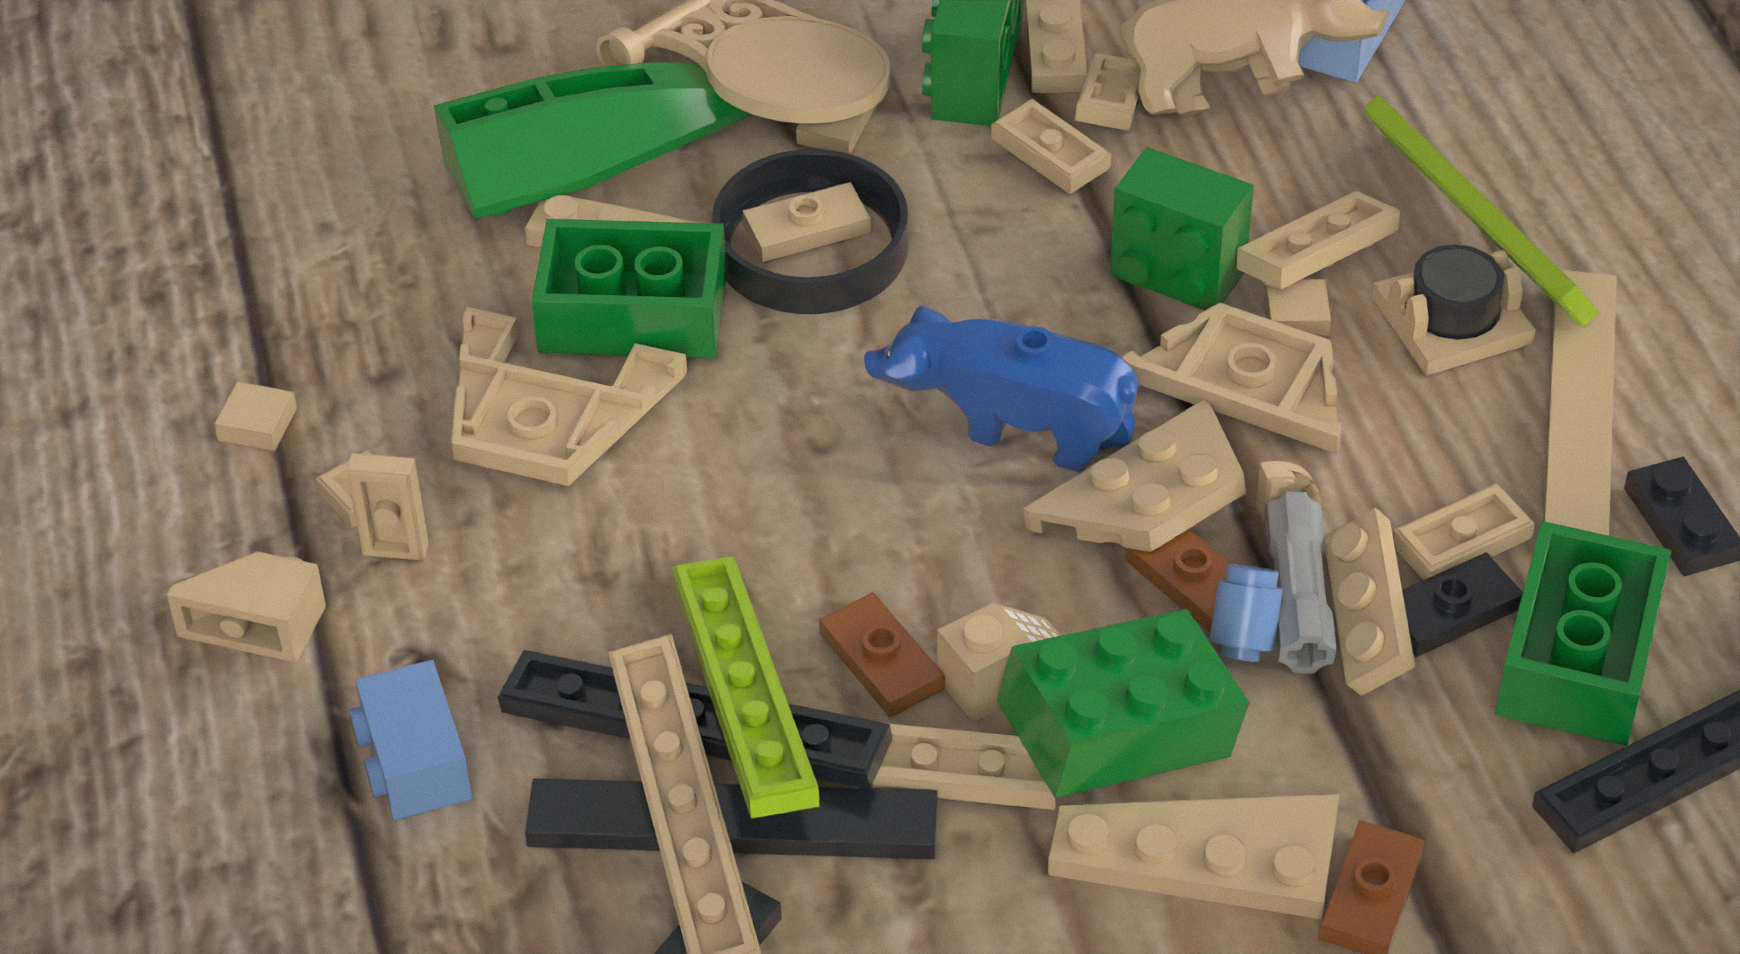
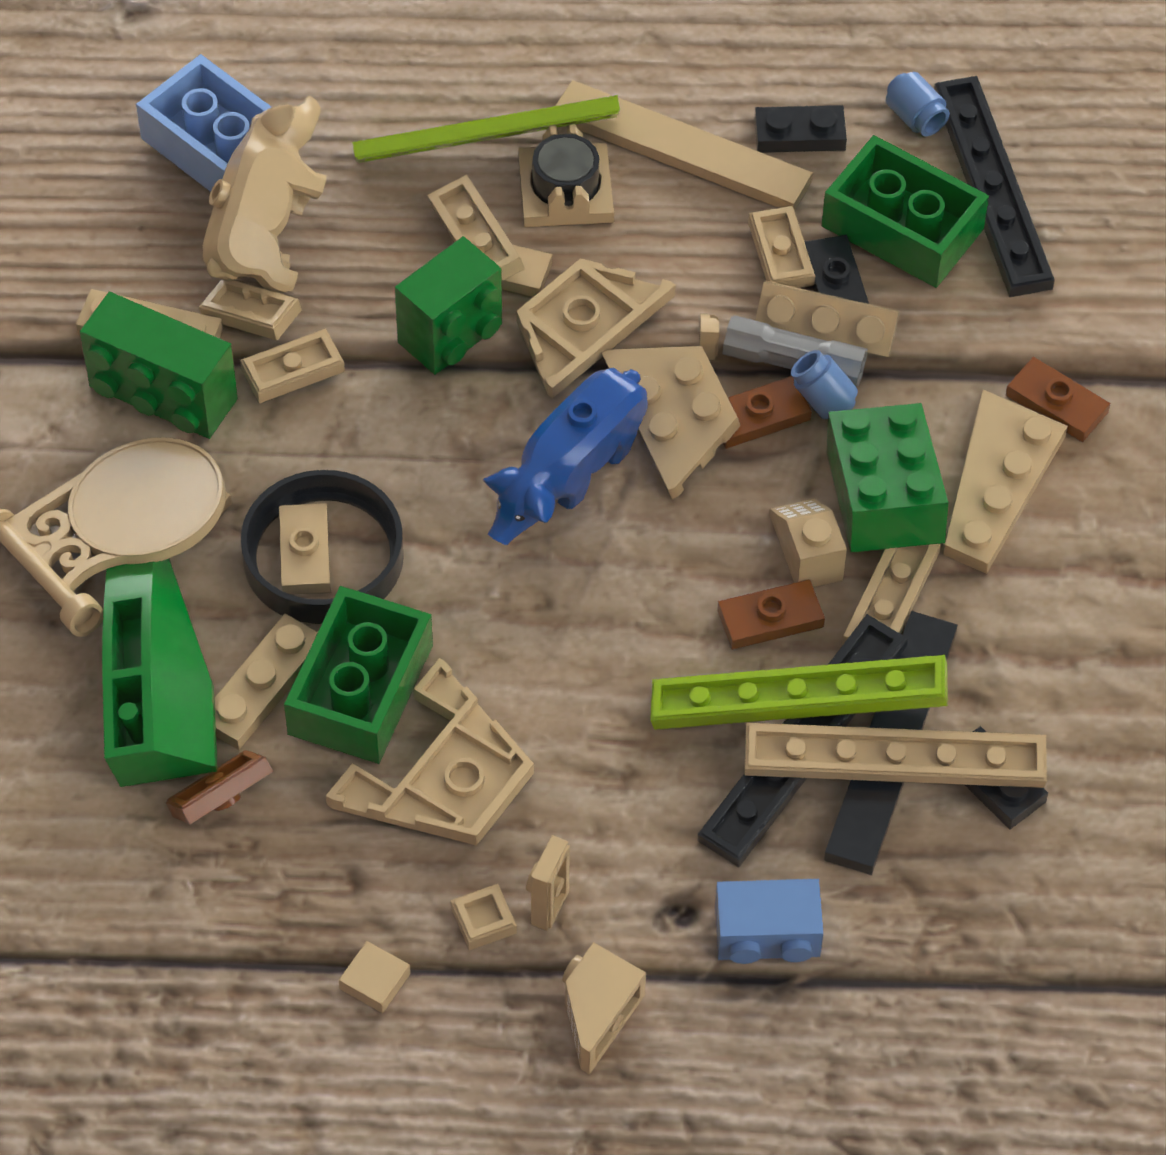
camera: 75 degrees left, 10 degrees up
none -> dark orange plate [165,750,273,825]

